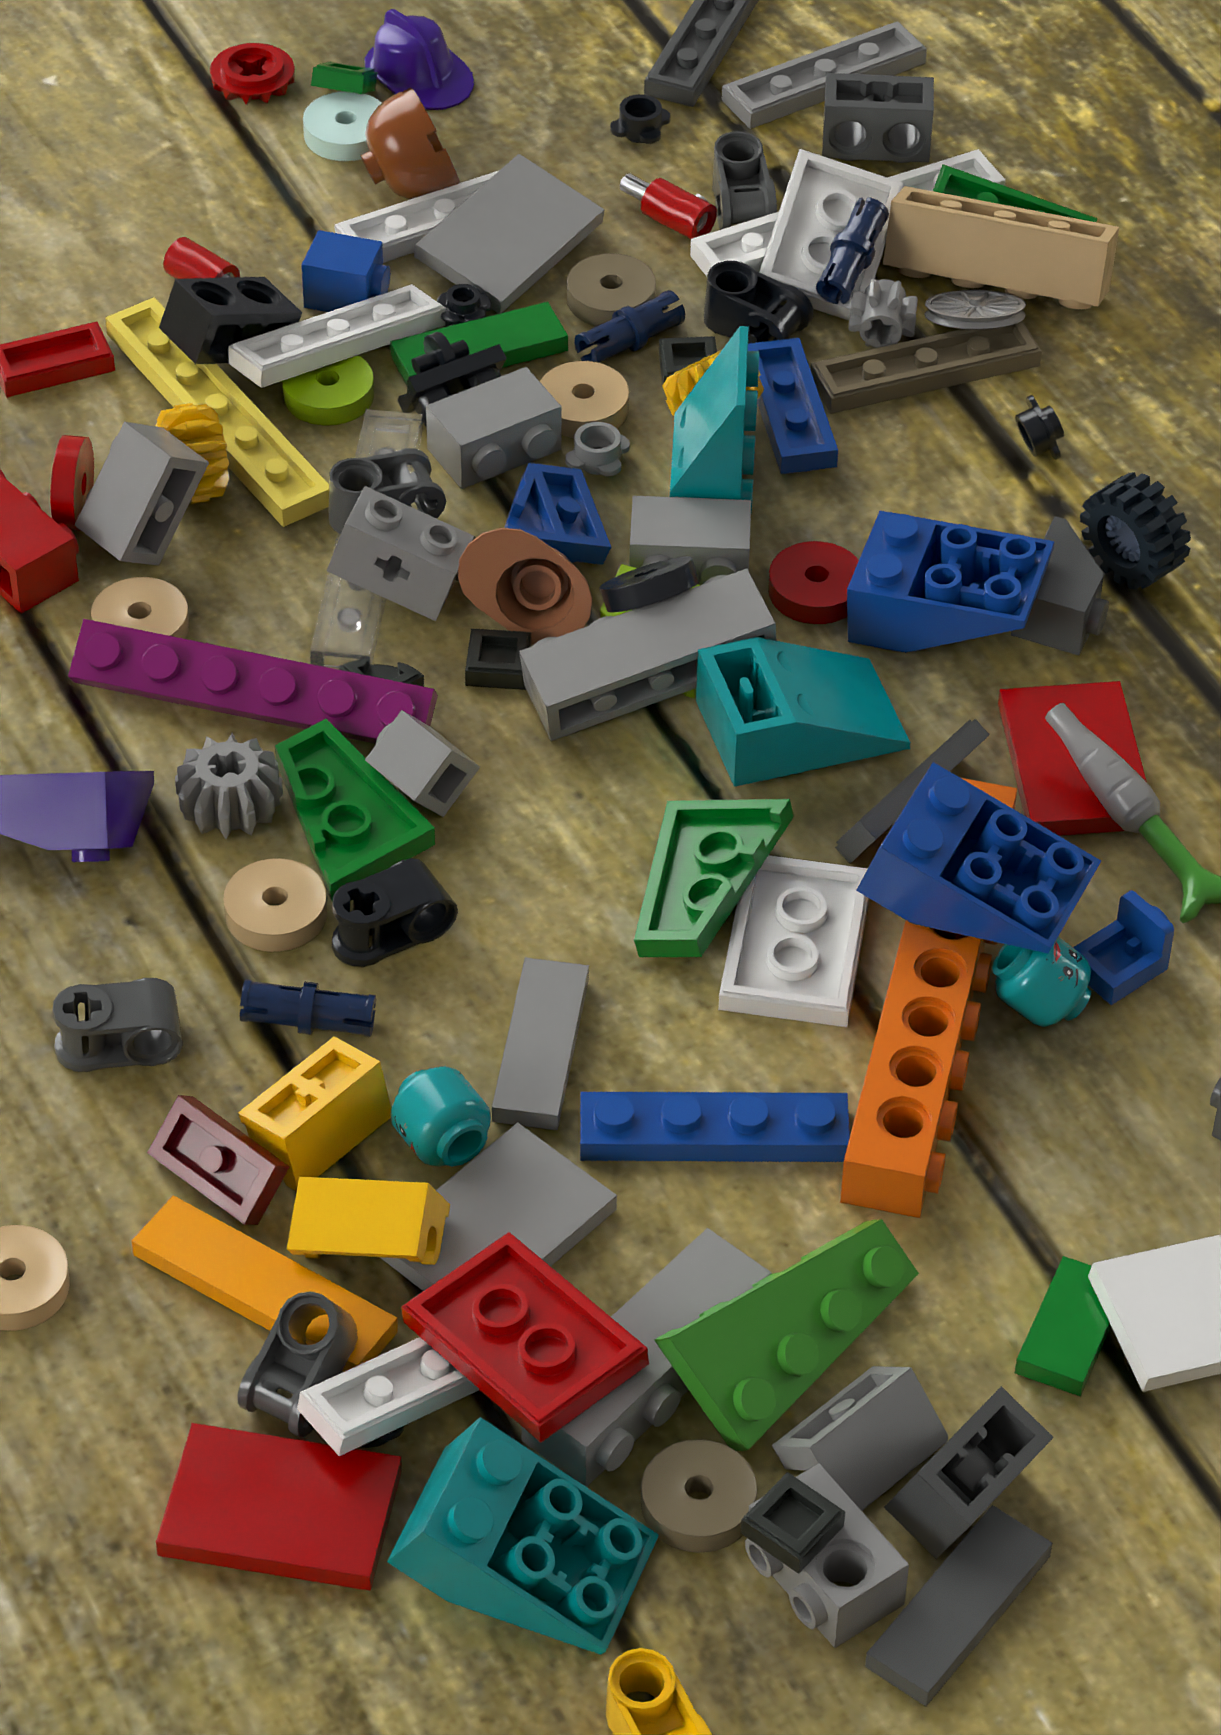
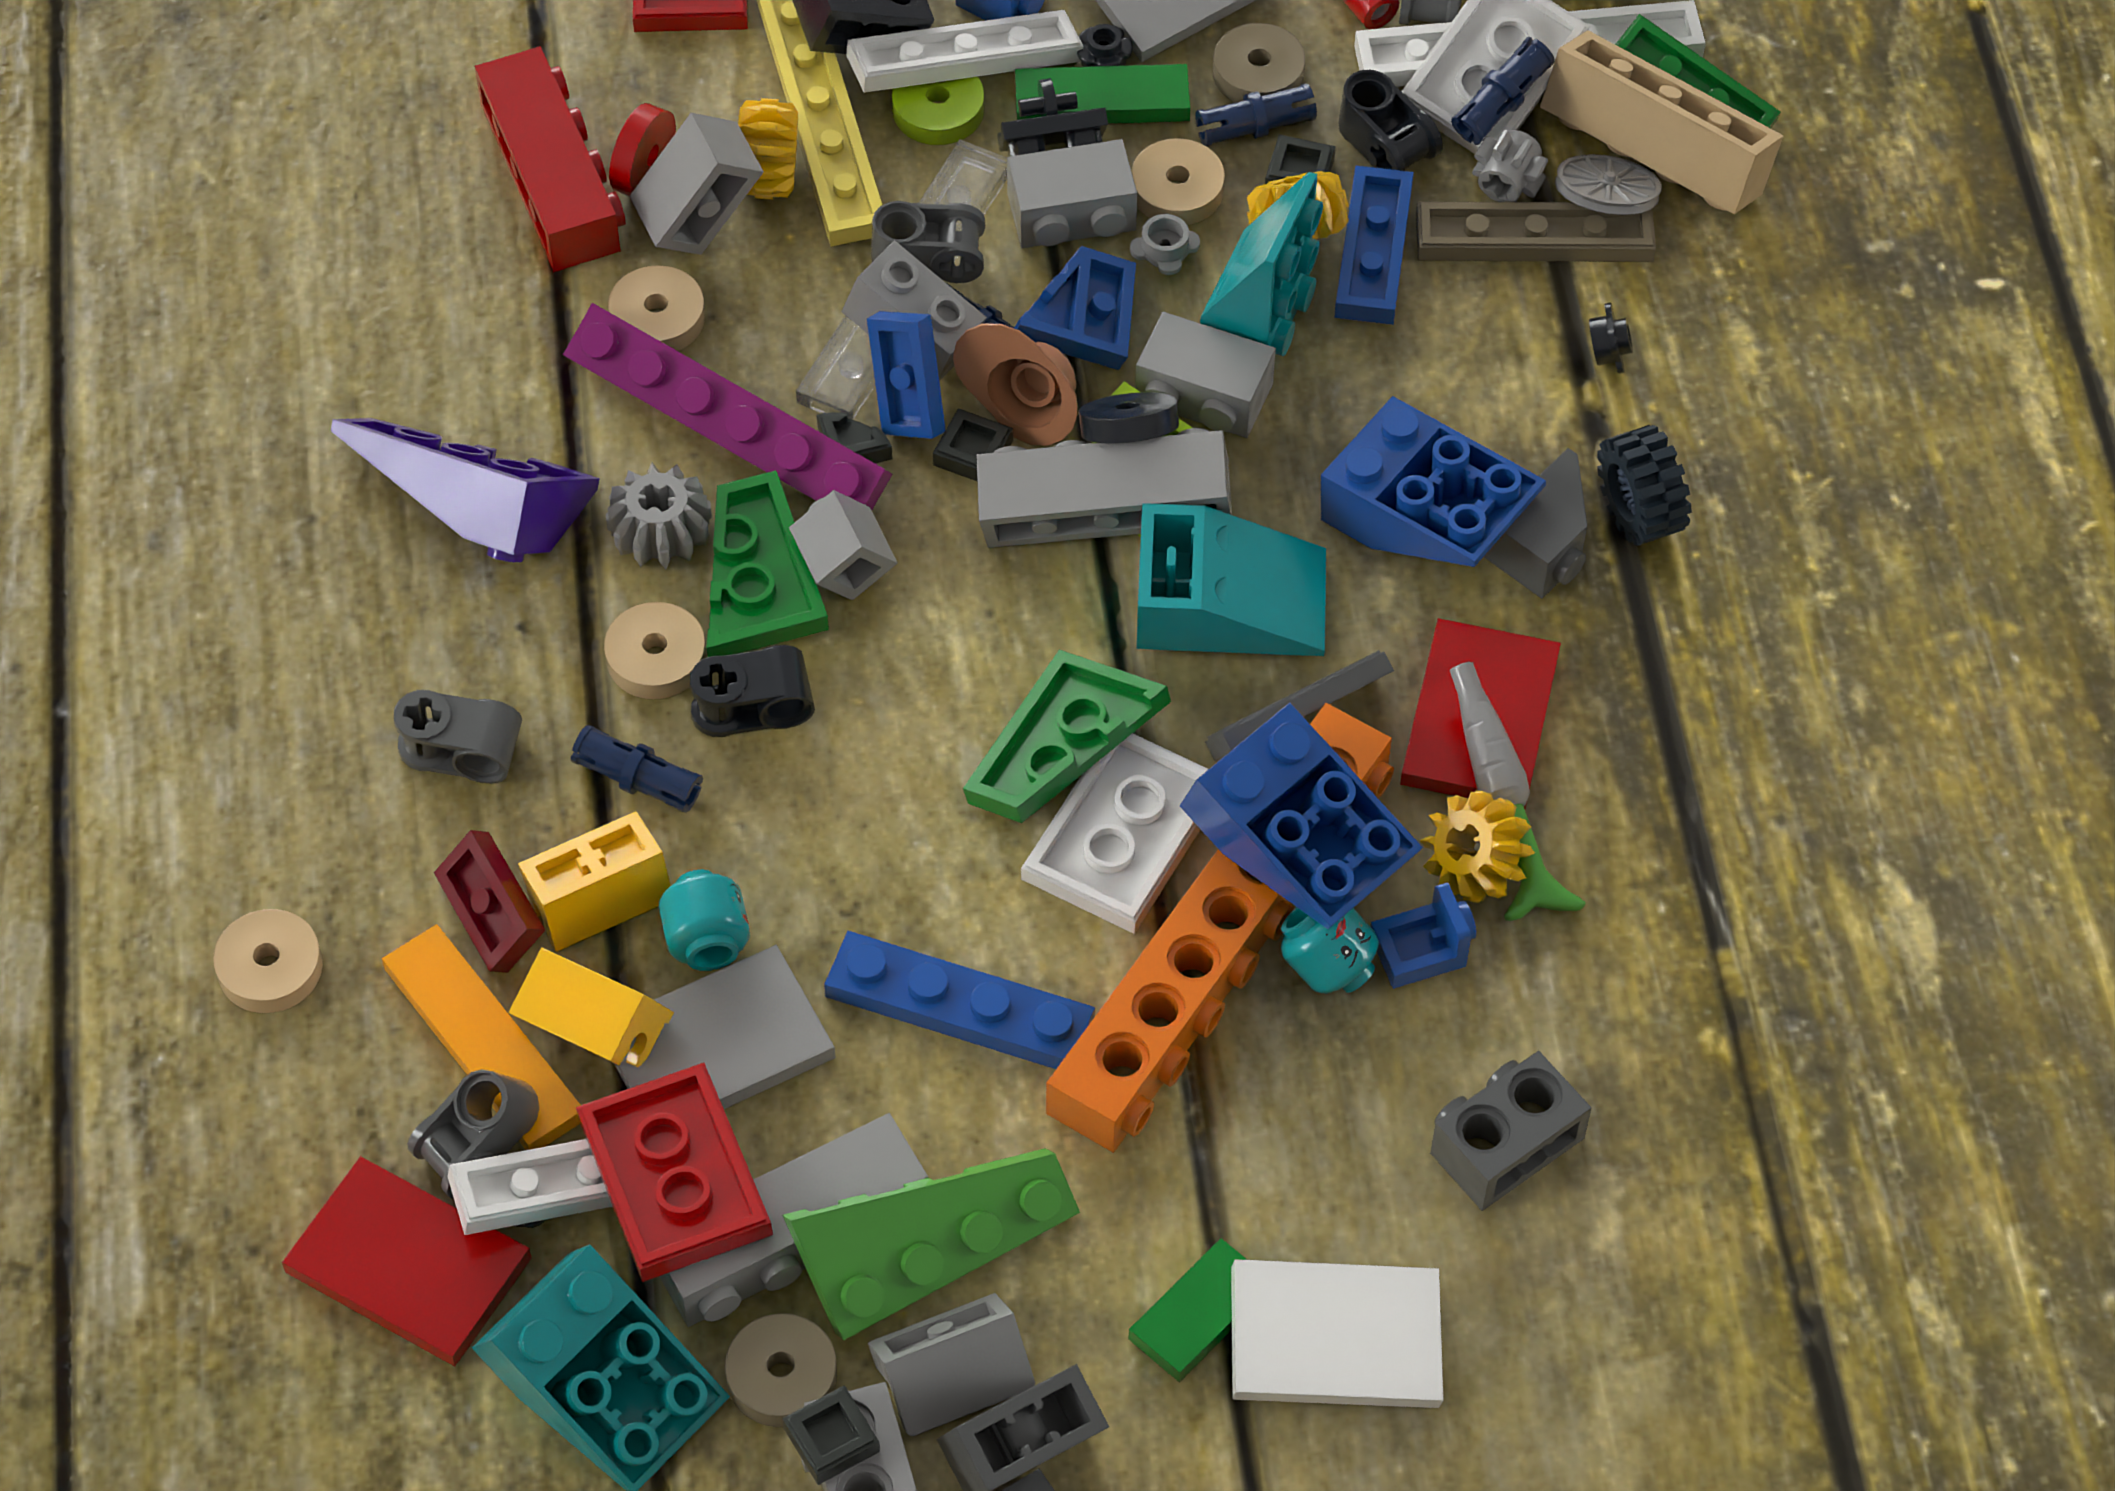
camera: 20 degrees right, 10 degrees up
light grey tile [492,957,589,1130] -> none
red piece [768,541,859,624] -> none
none -> blue plate [867,311,946,439]
none -> yellow gear [1419,791,1535,903]

